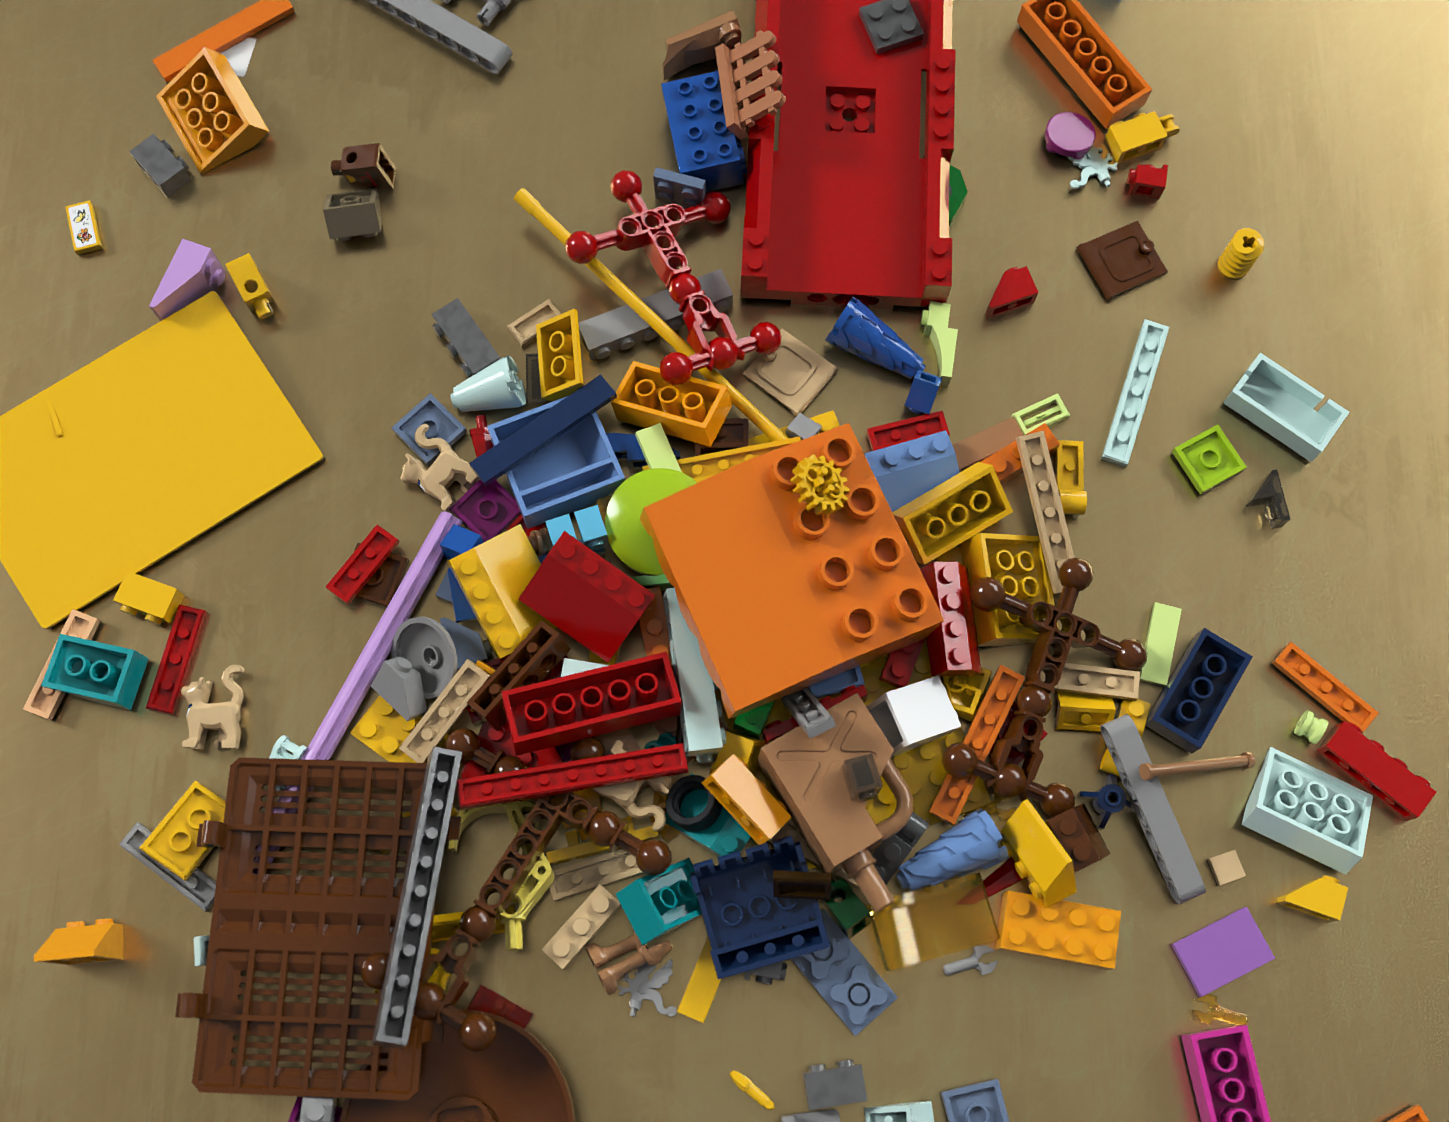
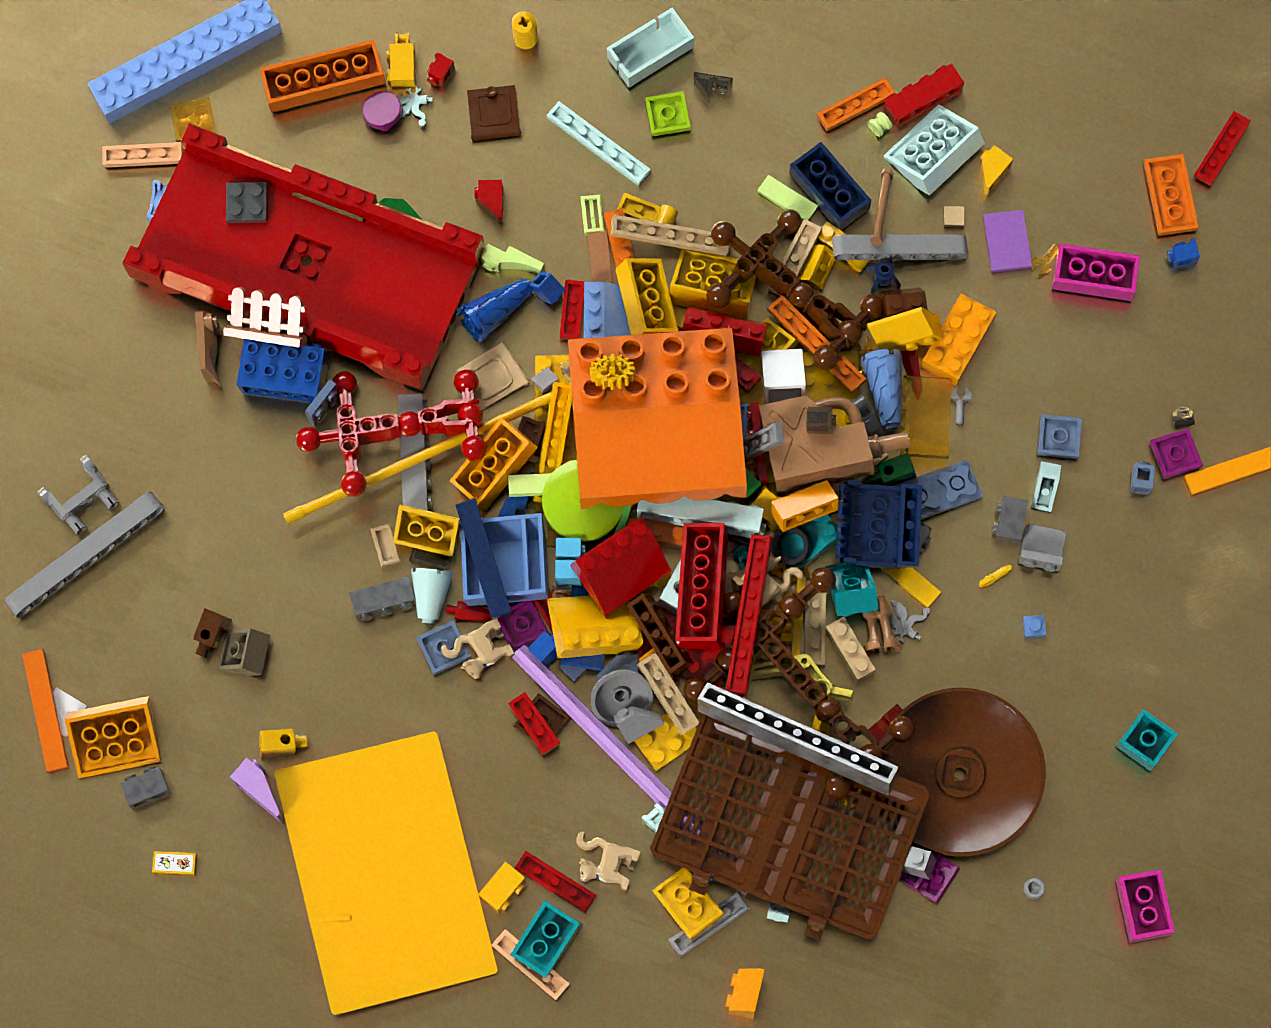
camera: 65 degrees left, 0 degrees up
dark brown tile [773,870,832,900] -> none

